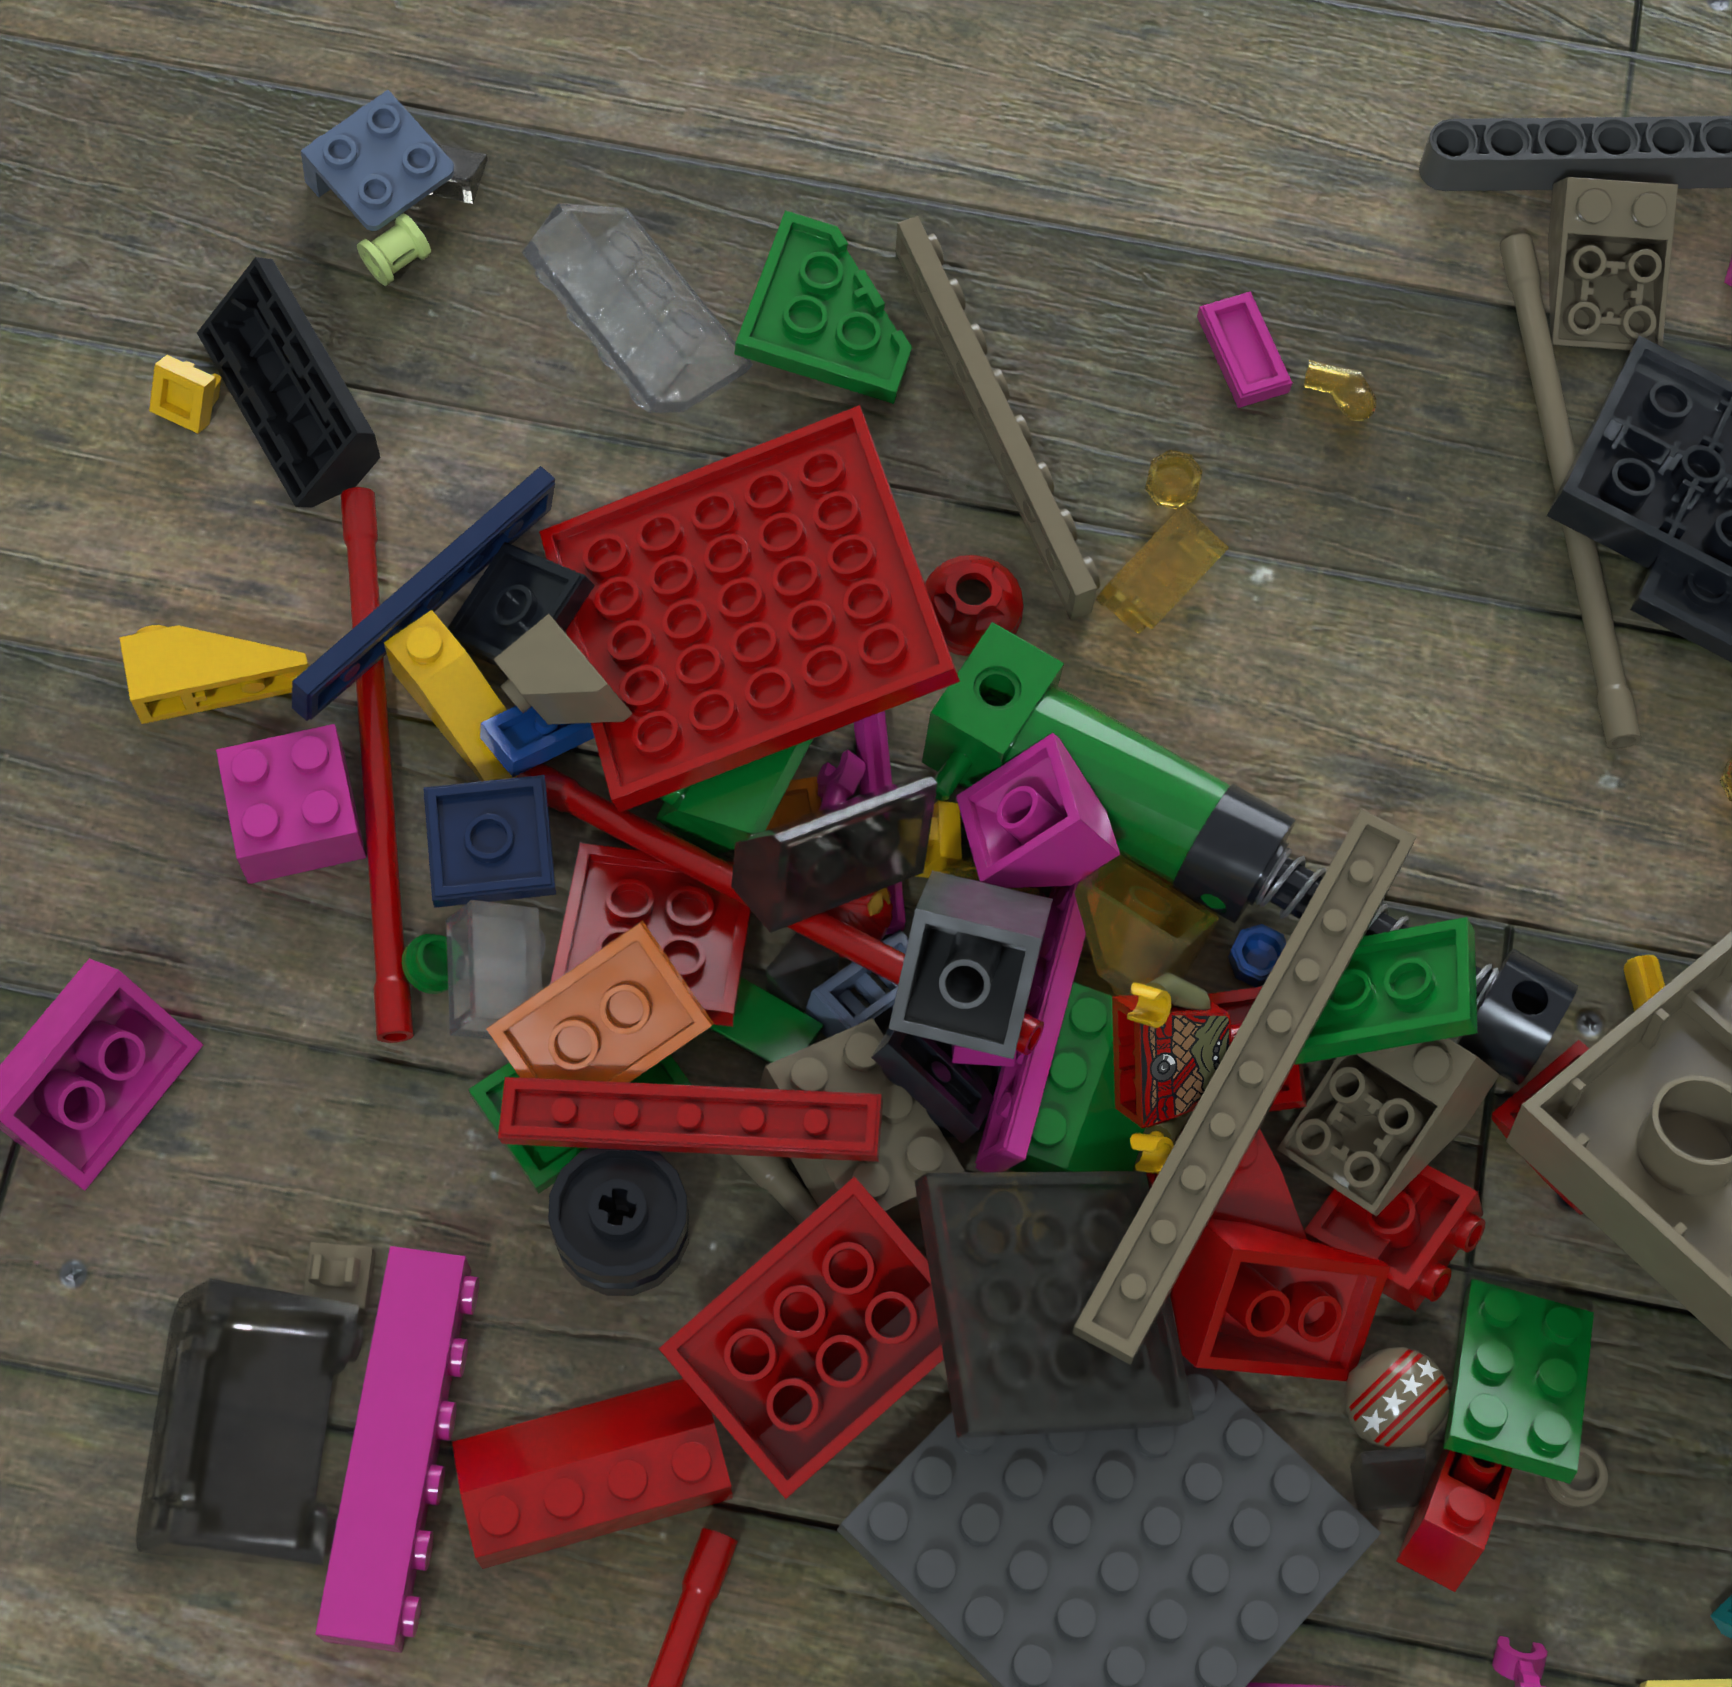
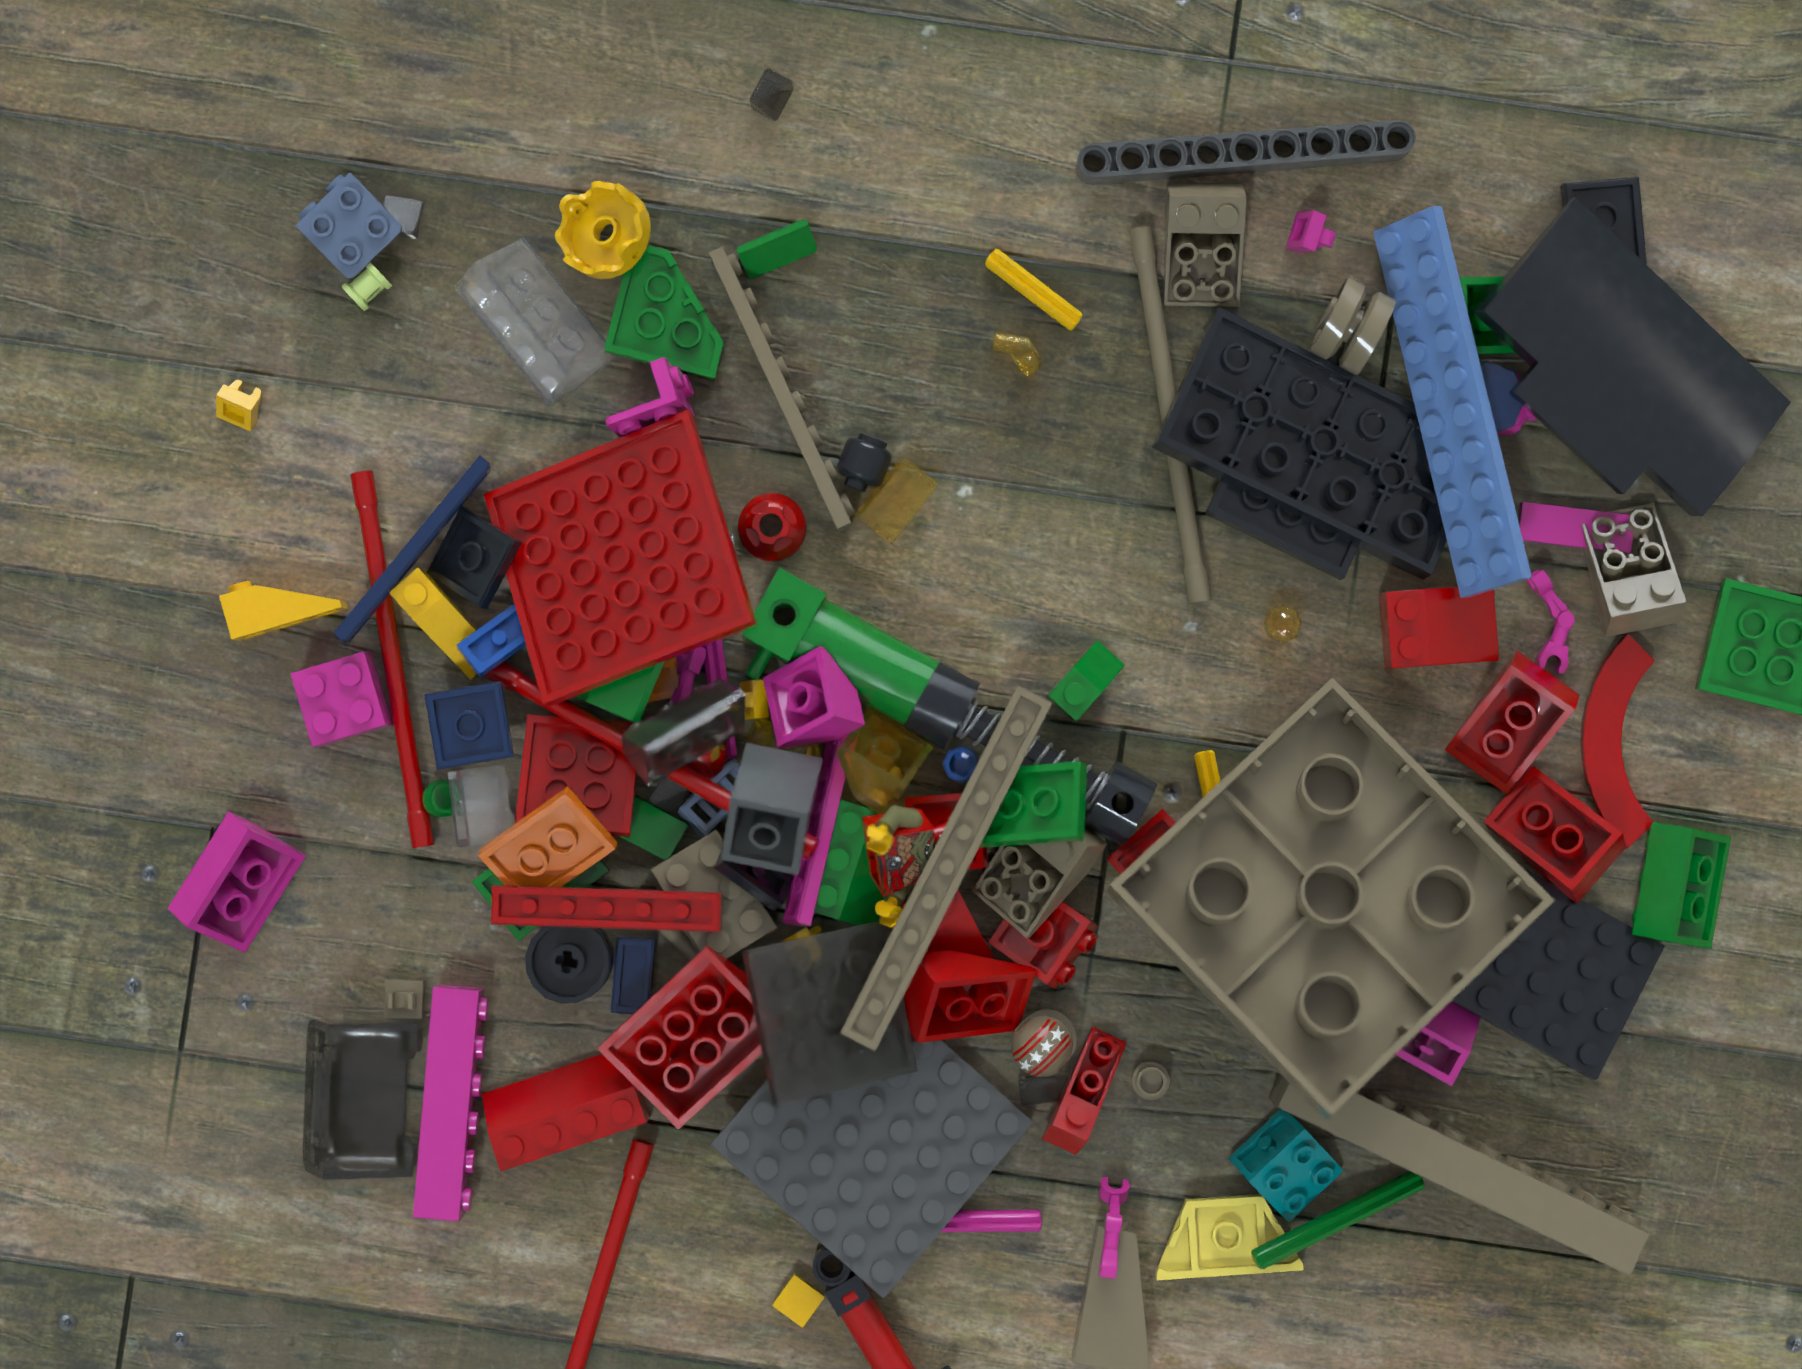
camera: 10 degrees right, 20 degrees up
black piece [197,257,381,508] -> none
dark tan slope [493,614,633,725] -> none
clear yellow tile [1145,450,1203,510] -> none
dark pink tile [1197,291,1292,408] -> none
green plate [1443,1279,1594,1484] -> none
none -> yellow plate [555,181,651,279]
none -> dark pink bracket [605,357,695,437]
none -> dark blue tile [611,936,656,1015]
none -> green slope [736,219,817,279]
none -> clear smoke slope [749,68,794,121]
none -> black head [837,433,892,493]
none -> yellow axle [985,249,1083,330]
none -> green slope [1046,640,1125,721]

